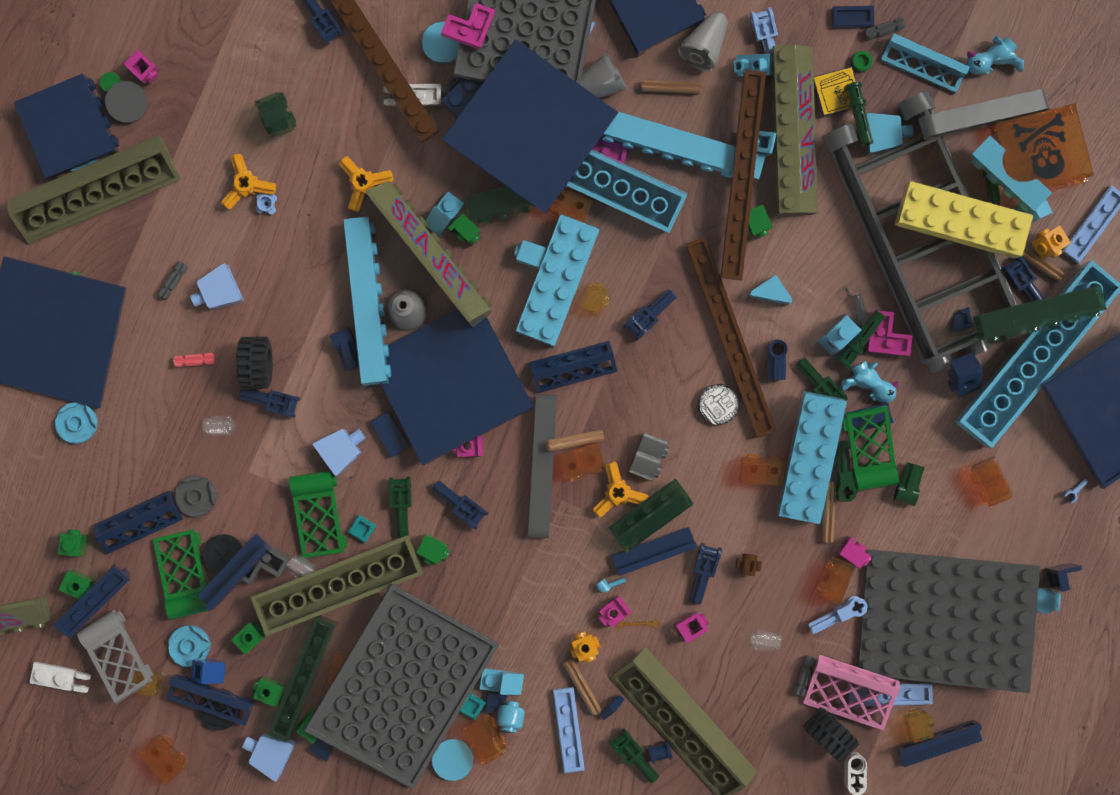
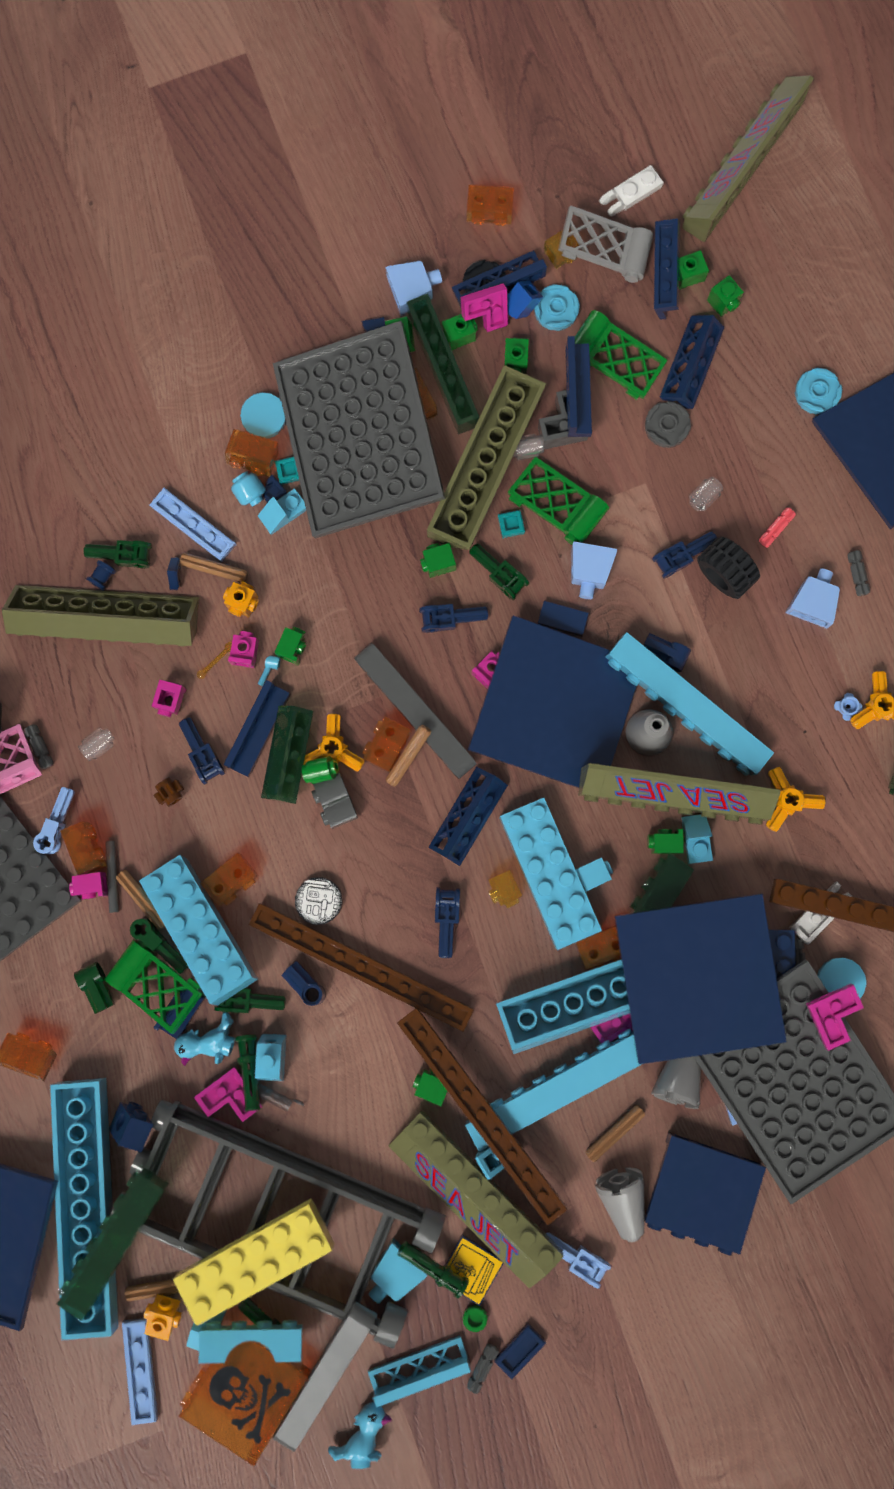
camera: 145 degrees right, 5 degrees down
black tile [202,534,243,574] -> none
medium azure hips [734,54,772,76] -> none
medium azure slope [748,275,792,305] -> none
dark blue tile [951,307,973,332] -> none
dark blue connector [1001,256,1049,312] -> none
none -> dark grey bar [105,841,119,913]
none -> green brick [274,627,306,665]
none -> green brick [301,756,339,784]
none -> dark pink plate [461,283,508,332]

